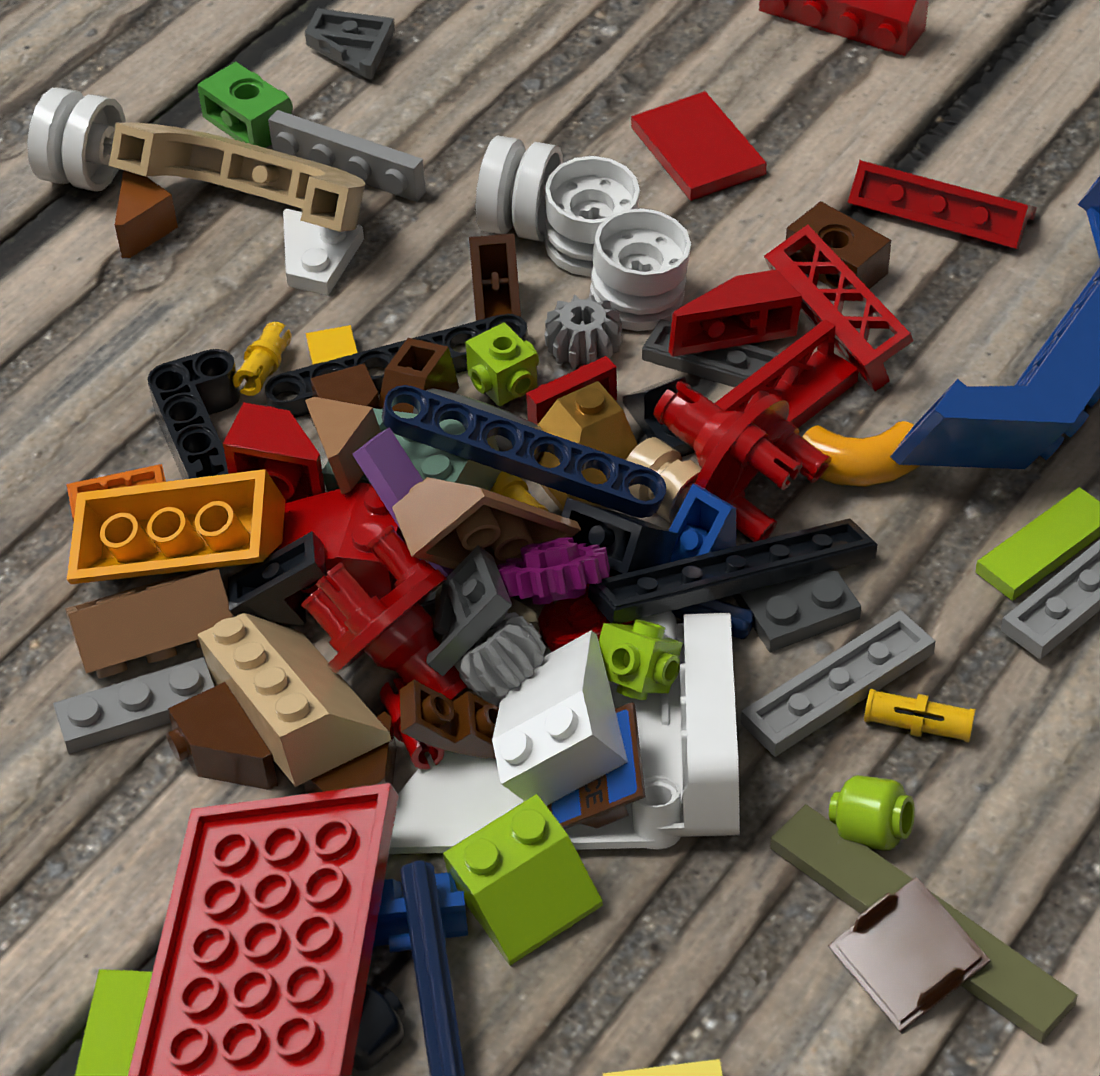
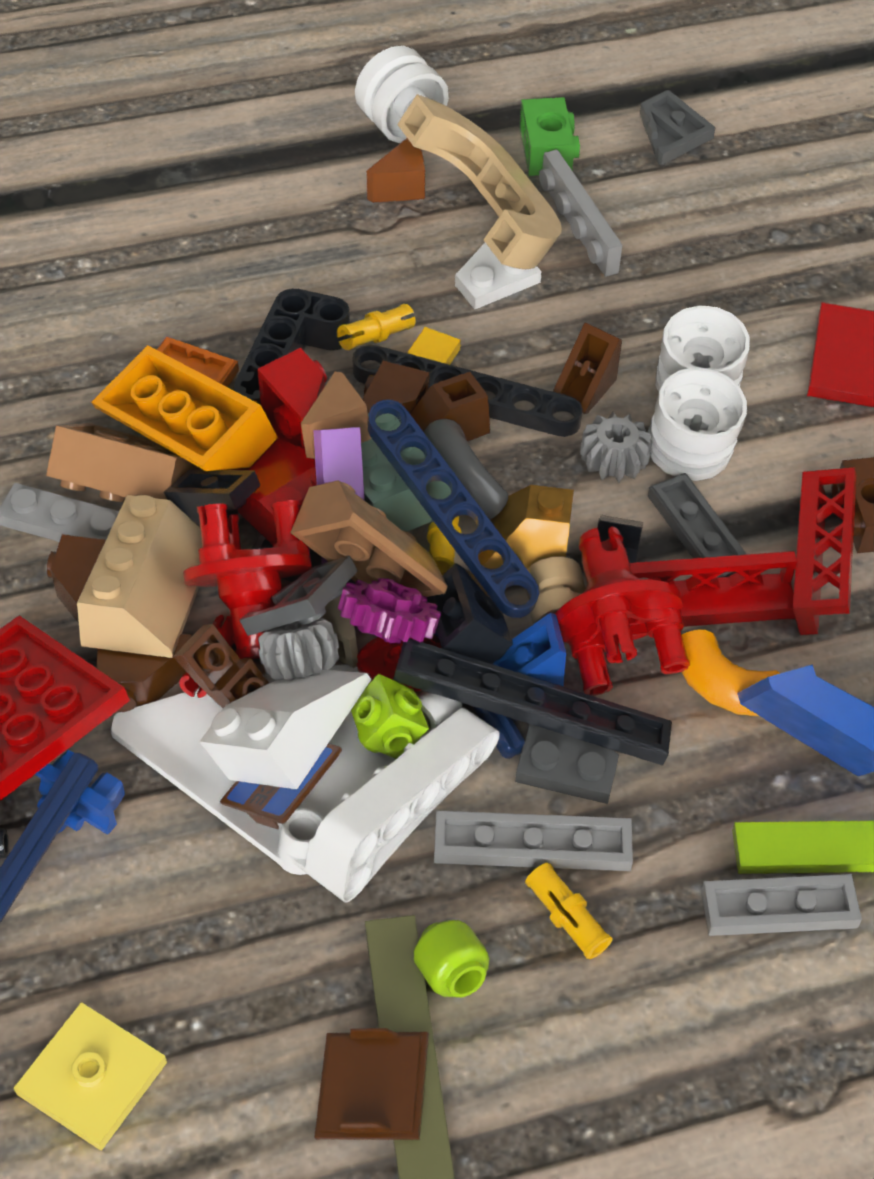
camera: 35 degrees right, 5 degrees up
lime slope [443,794,603,966] -> none
lime brick [465,322,539,407] -> none
white wheel [476,135,563,242] -> none
red plate [526,356,617,425] -> none
red slope [668,269,802,357] -> none

